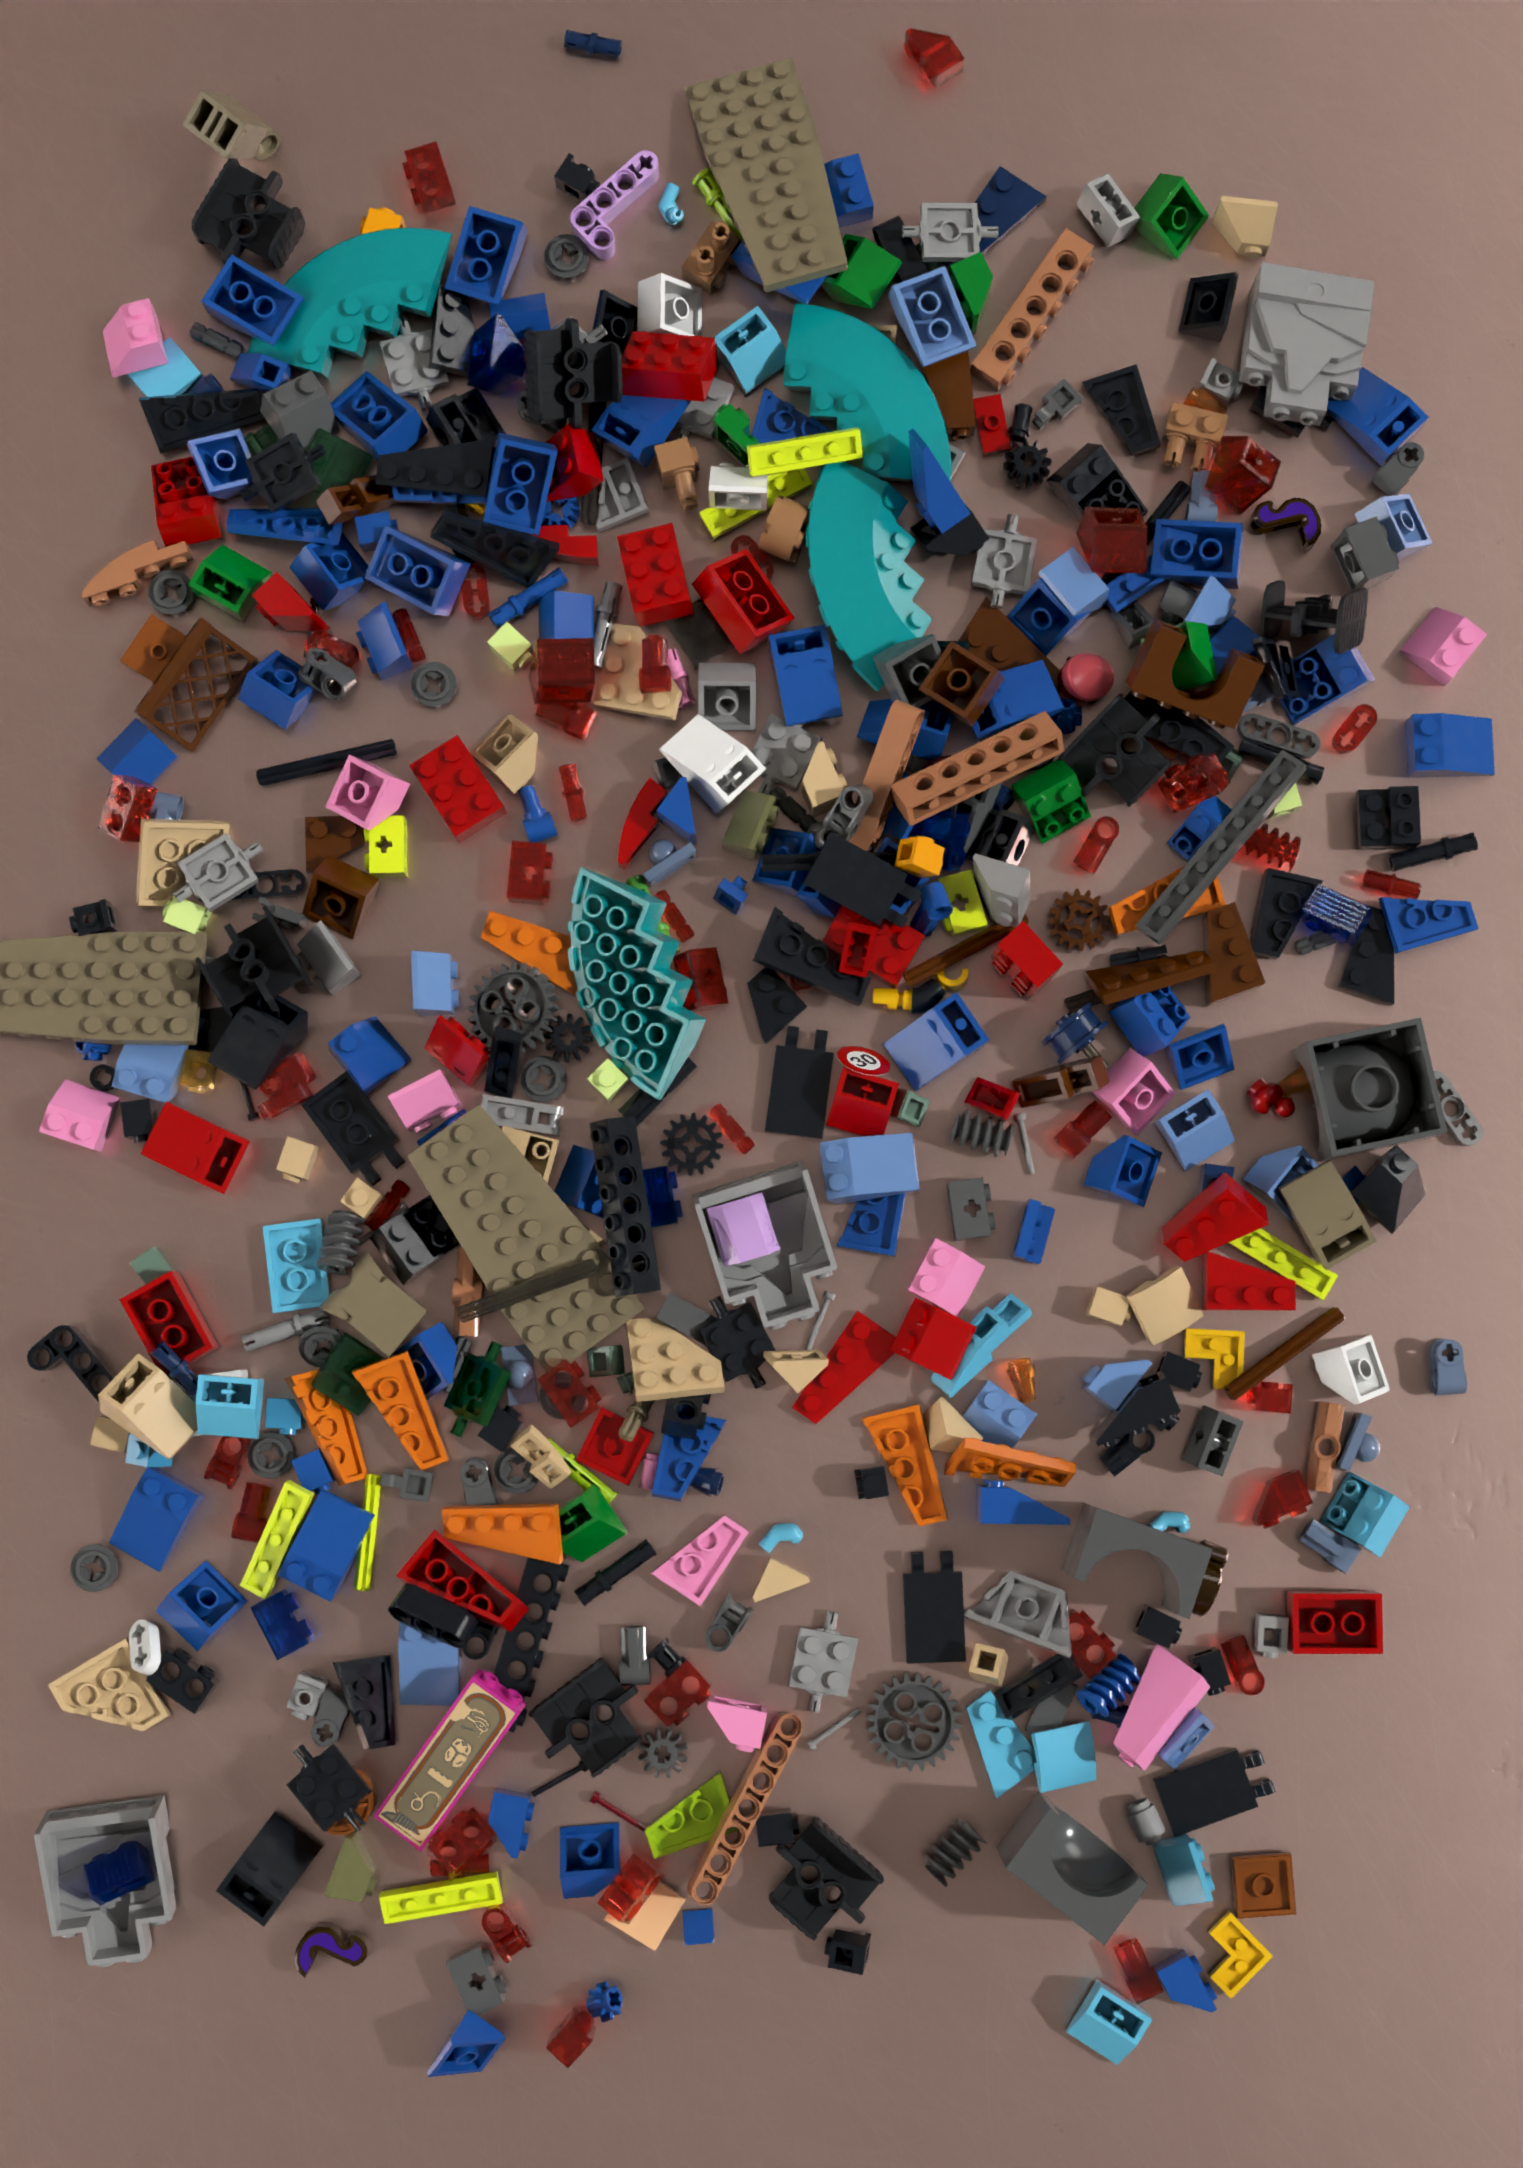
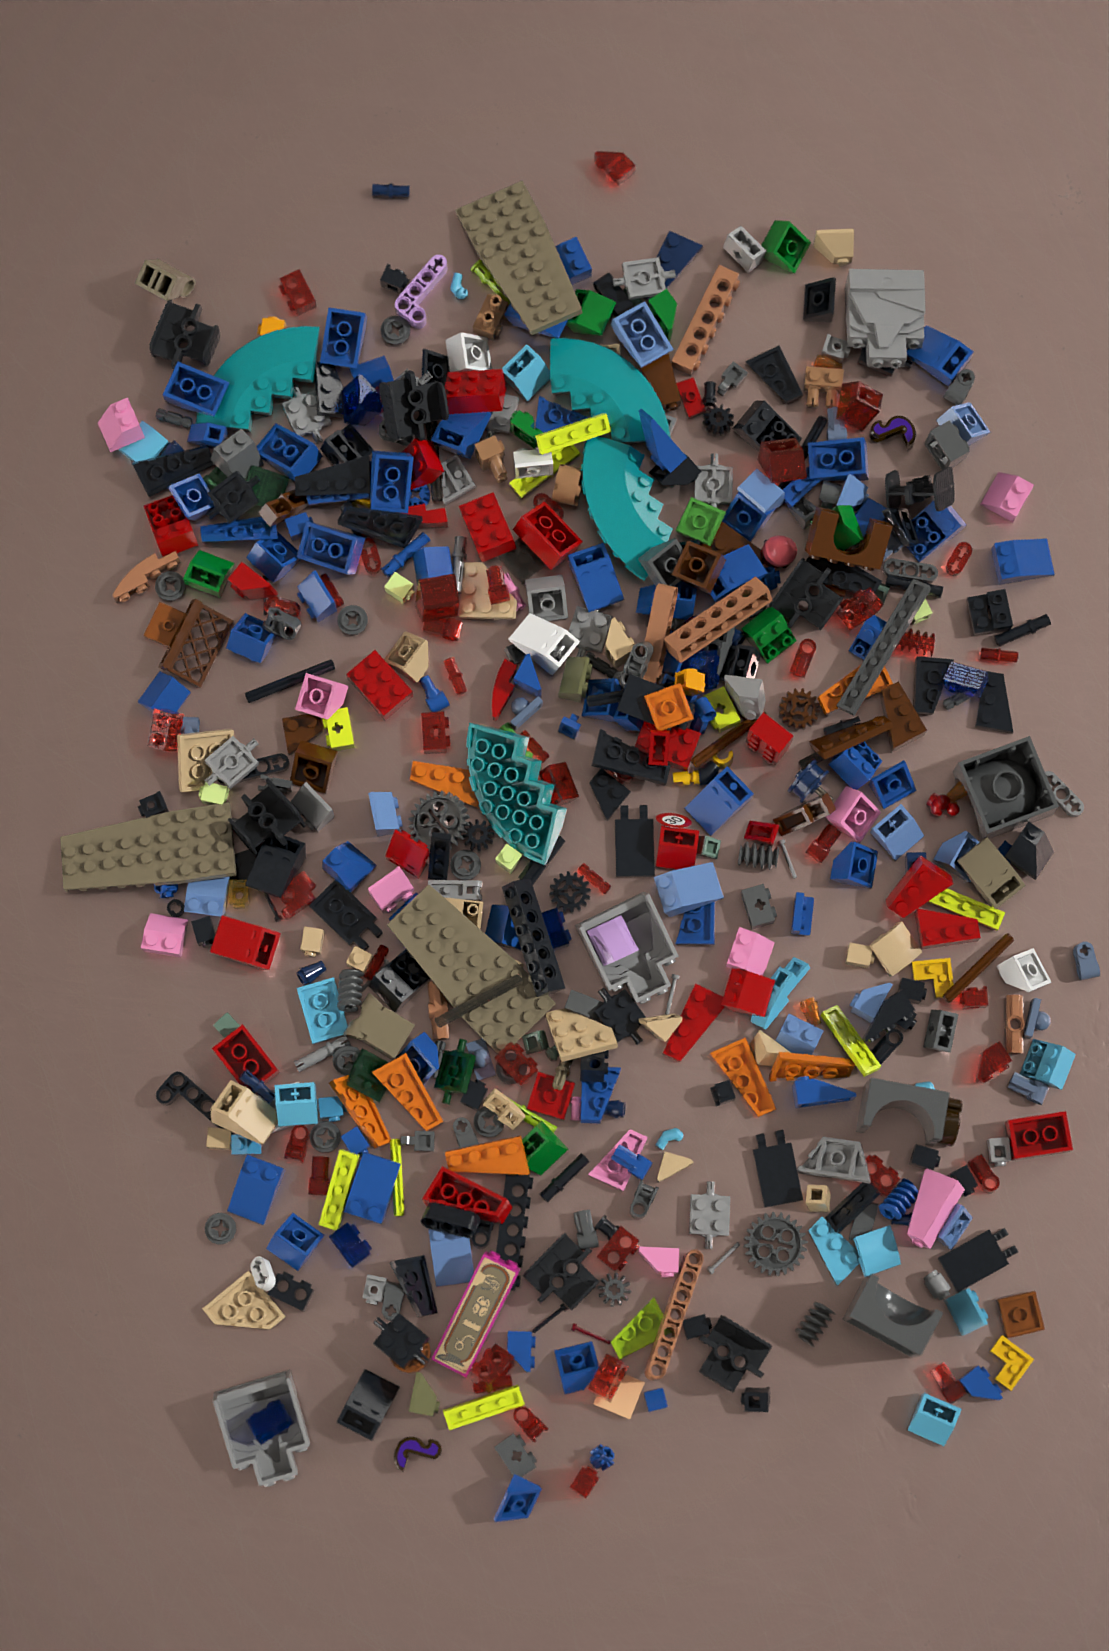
camera: 10 degrees left, 5 degrees down
blue wing [1378,897,1479,954] -> none
none -> dark blue cone [296,961,326,985]
none -> blue piece [611,1144,653,1180]
none -> orange tile [644,683,694,730]
none -> bright green plate [675,497,726,547]
none -> neon yellow plate [820,1005,881,1077]

